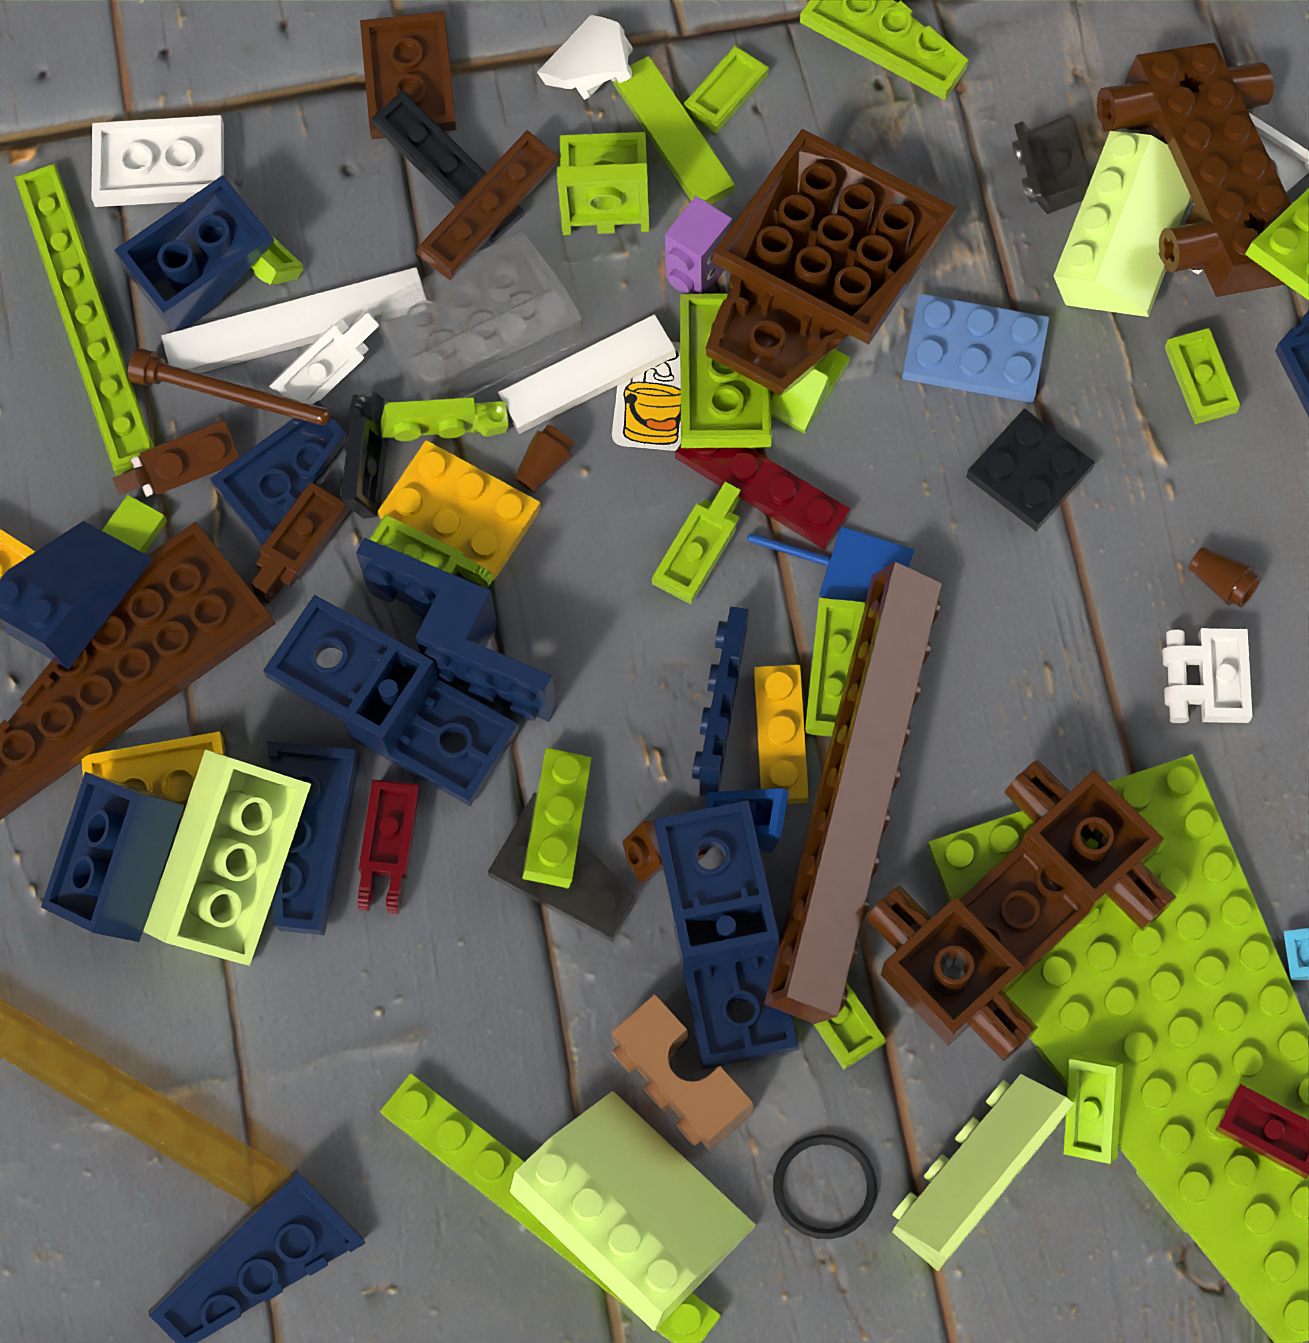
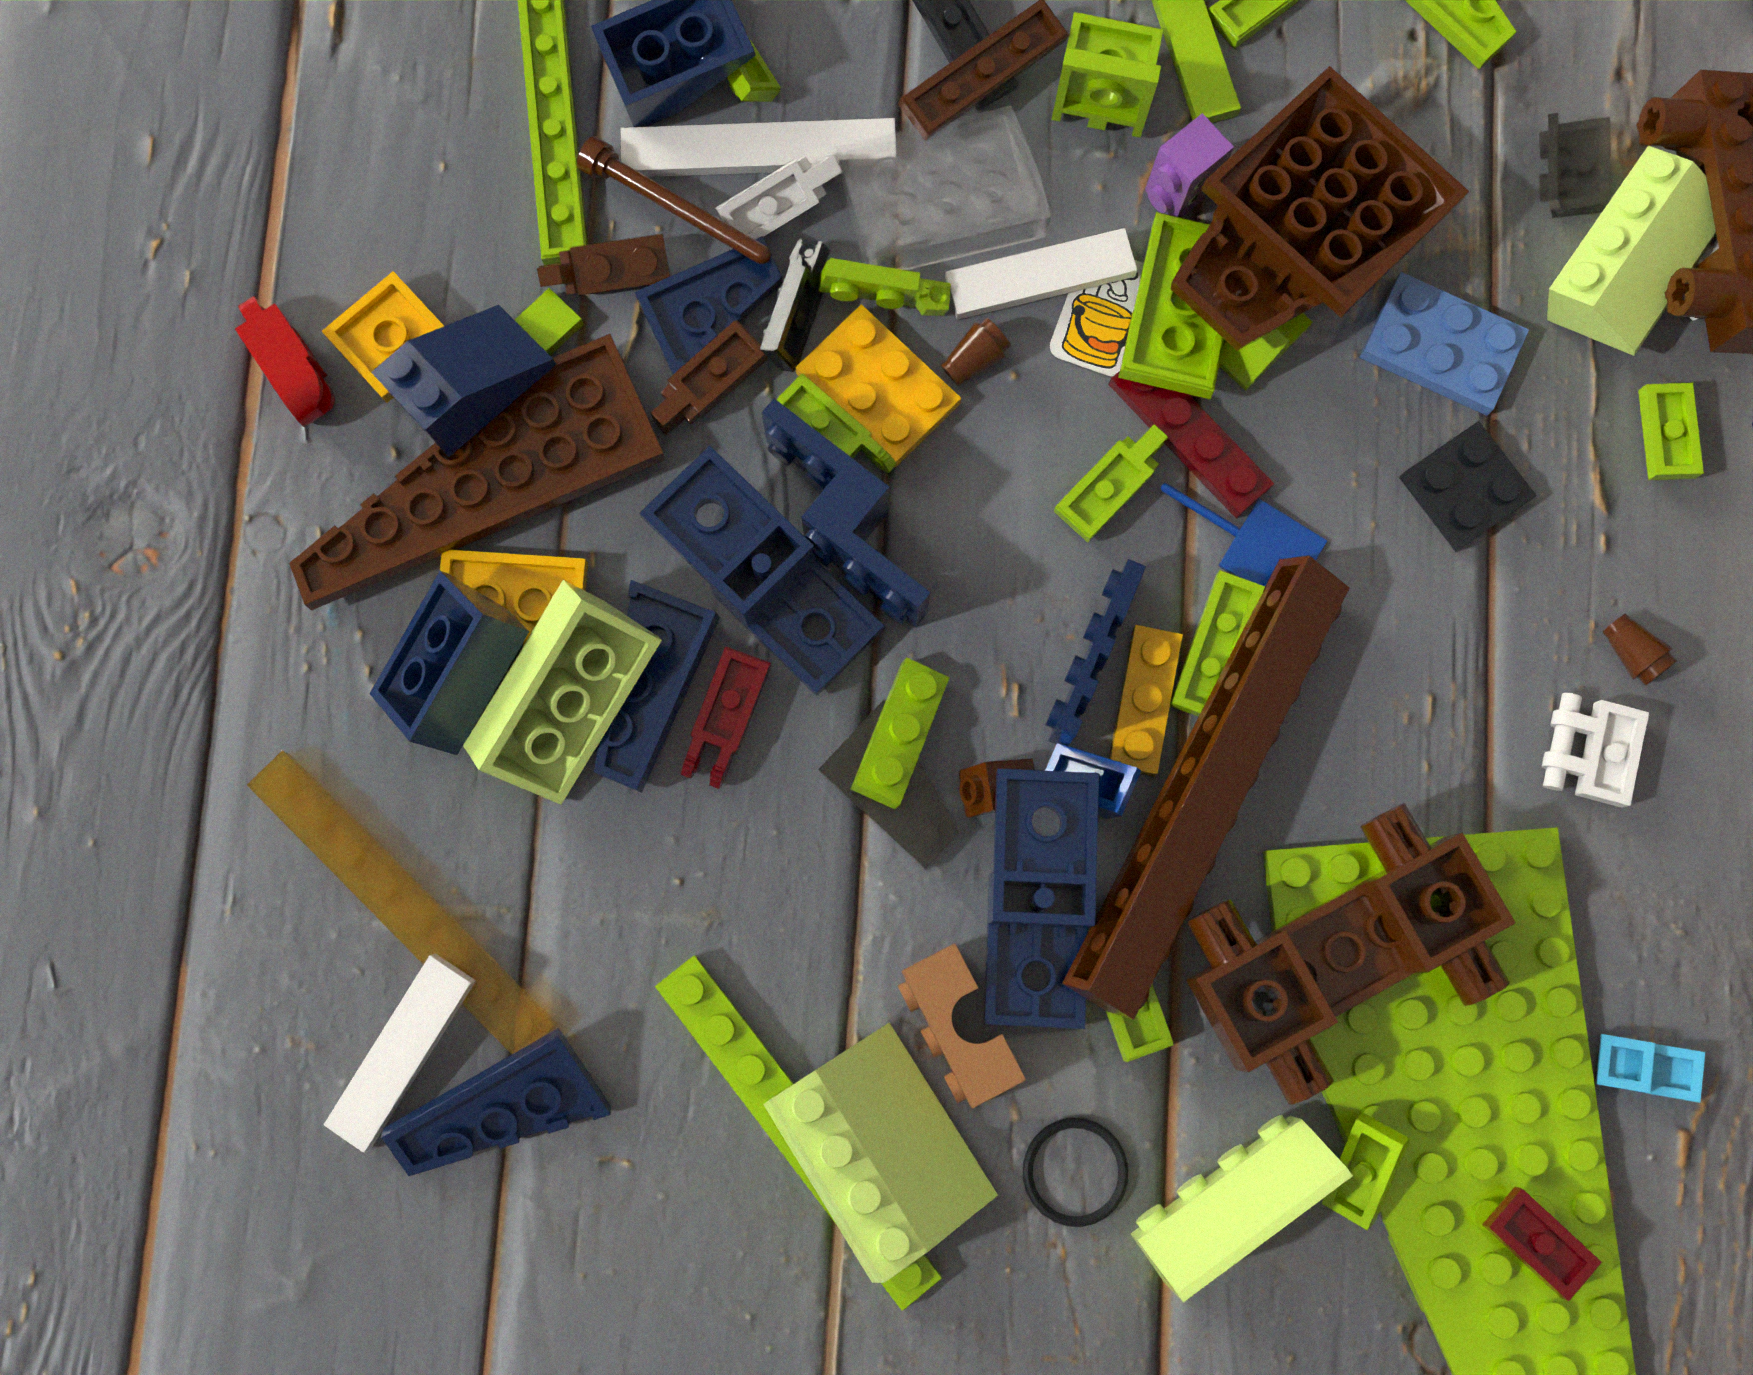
camera: 10 degrees right, 10 degrees up
none -> white tile [324,953,476,1153]

